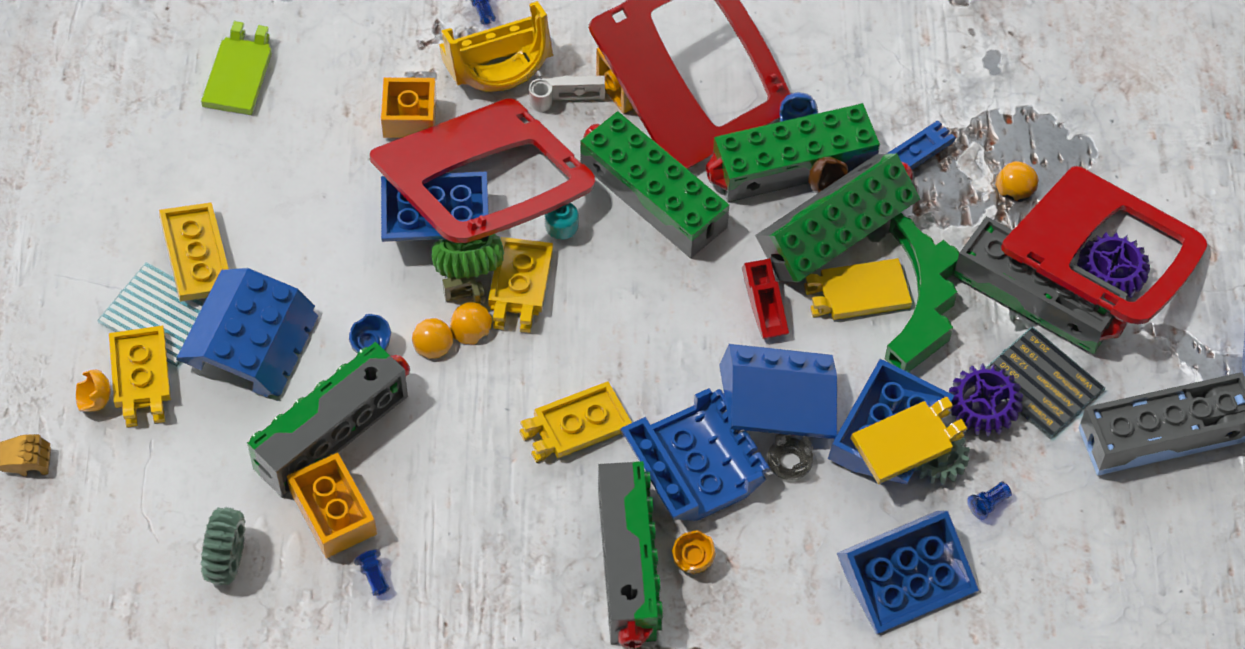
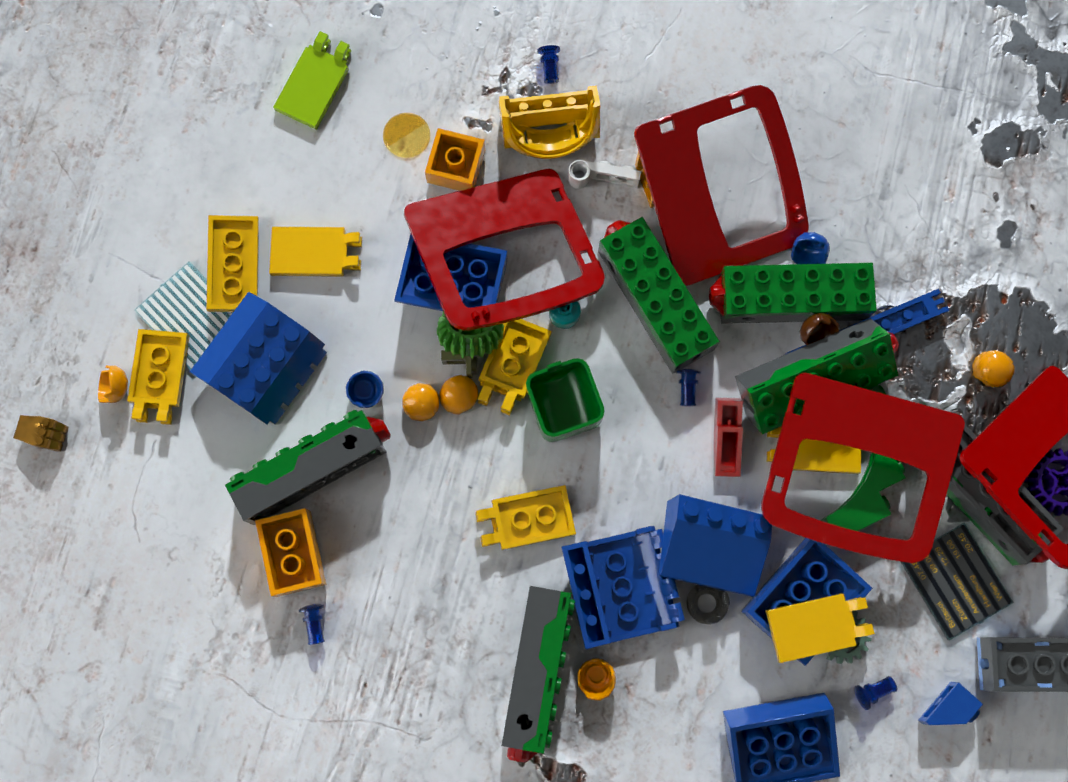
camera: 15 degrees right, 20 degrees up
sand green gear [200,507,246,585] -> none
dark purple gear [949,363,1023,436] -> none
none -> yellow tile [269,227,362,277]
none -> clear yellow piece [383,113,430,158]
none -> green piece [526,358,605,442]
none -> clear blue pin [676,369,701,406]
none -> red door [761,373,965,563]
none -> blue slope [918,682,983,725]

